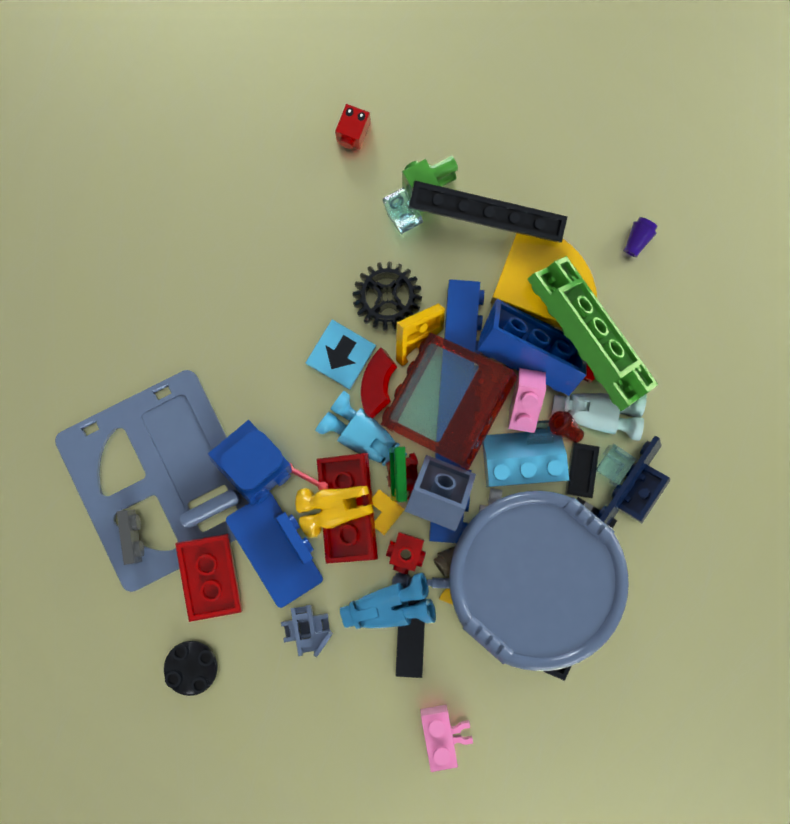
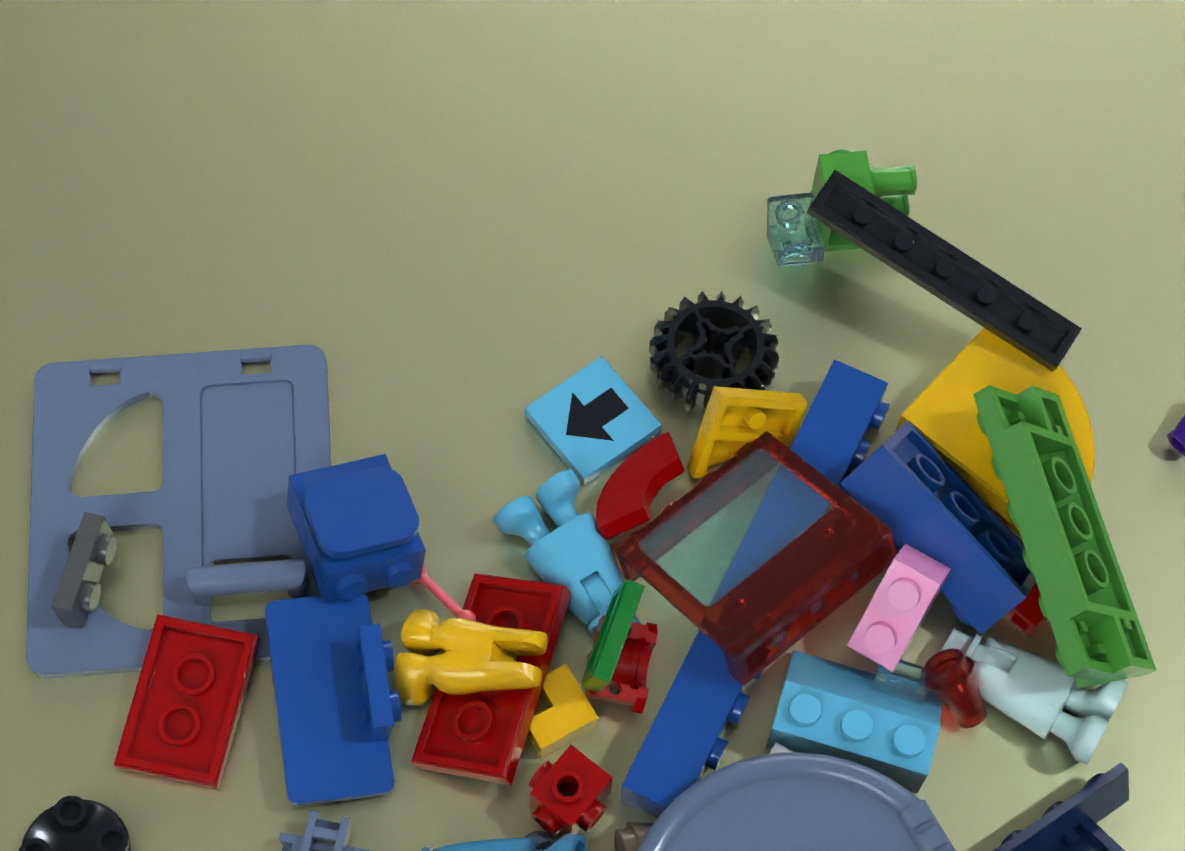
camera: 15 degrees right, 20 degrees down
red brick [335,104,371,150] -> none
sand blue slope [405,455,476,531] -> none
black tile [565,443,600,498] -> none
clear light blue panel [596,444,636,486] -> none

